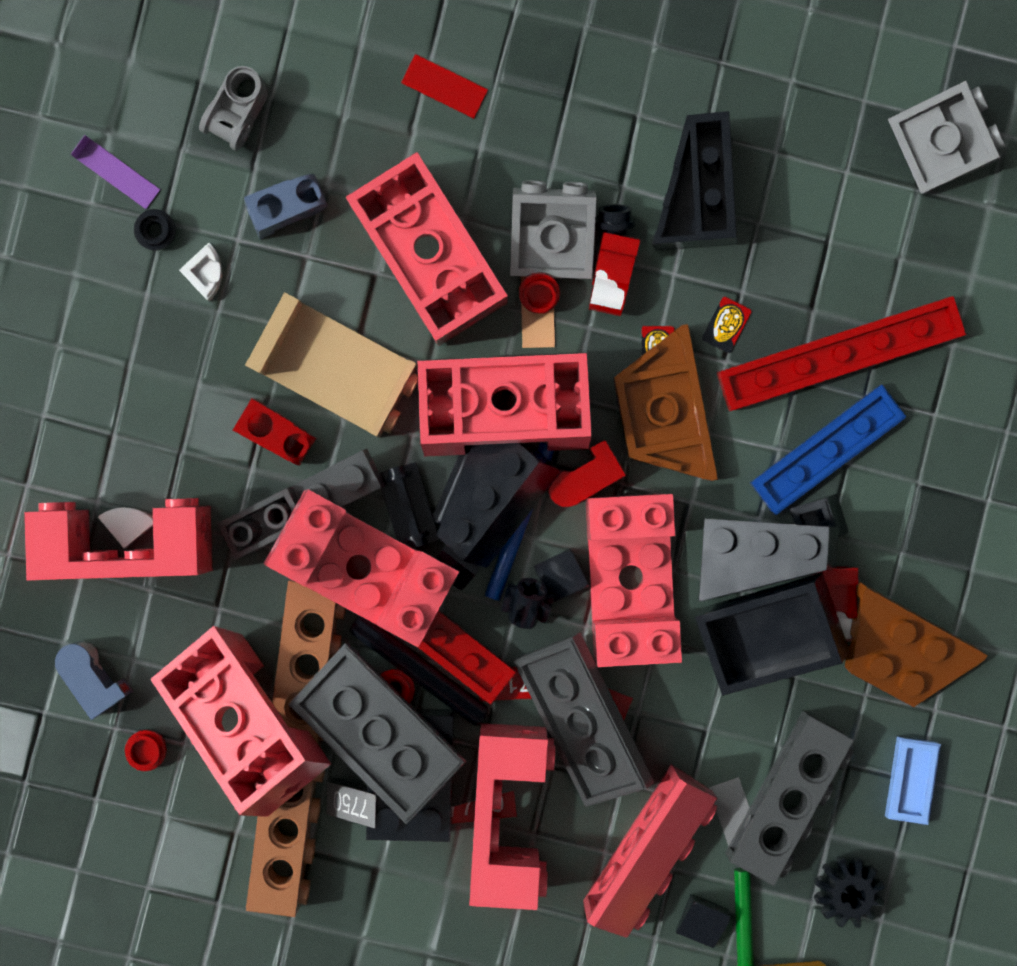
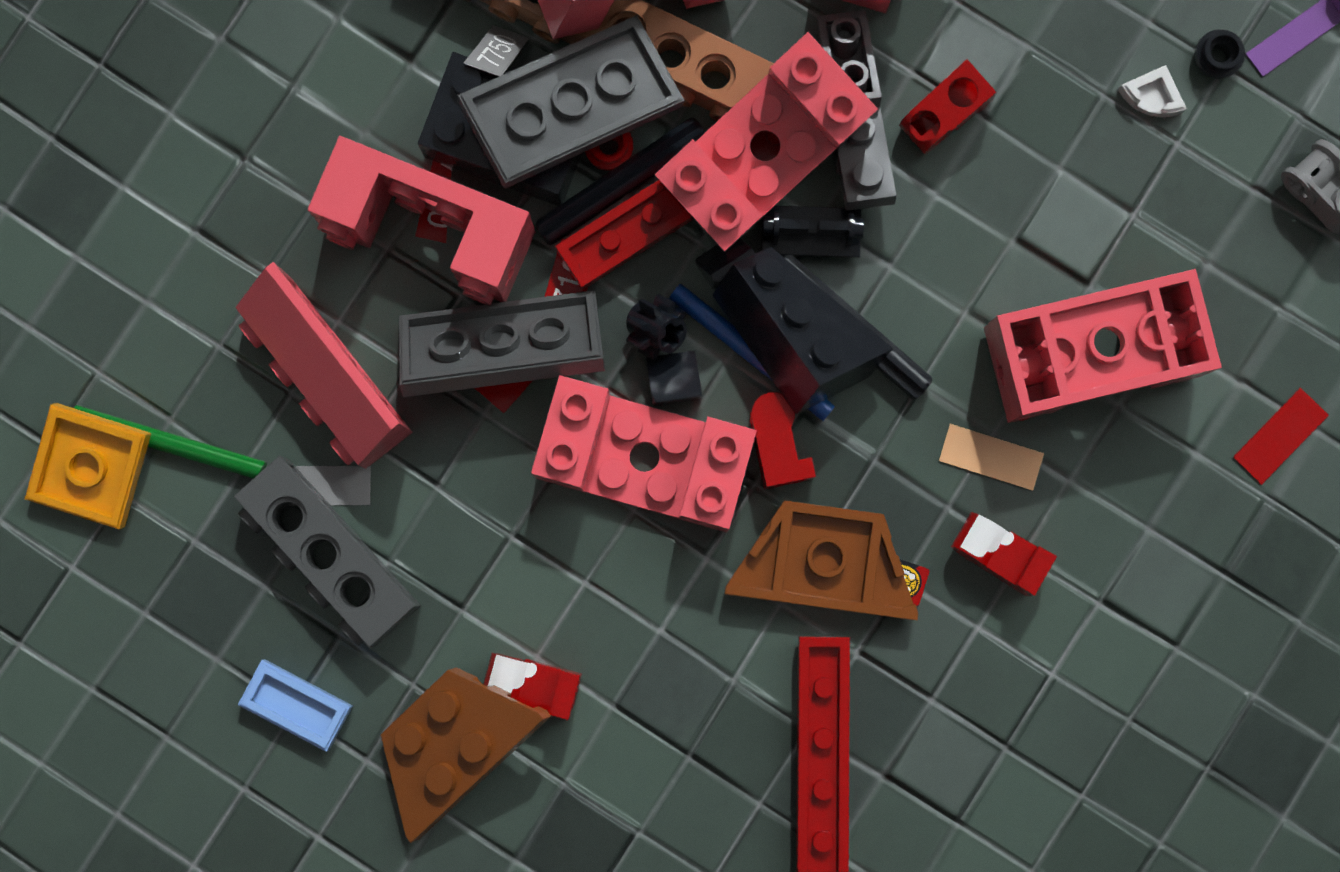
camera: 105 degrees right, 5 degrees down
sand blue leg [244,174,328,240] -> none
tan panel [245,292,418,438] -> none
coral plate [417,353,591,457] -> none
light grey plate [510,180,597,279] -> none
red plate [519,272,560,314] -> none
black plate [595,204,636,236] -> none
black wedge [652,111,738,251] -> none
black slope [675,894,732,948] -> none
black piece [695,572,850,696] -> none
wedge [699,518,839,602] -> none
sticker [702,297,751,353] -> none
blue tile [749,385,906,515] -> none
black slope [790,494,848,537] -> none
black gear [814,856,885,928] -> none

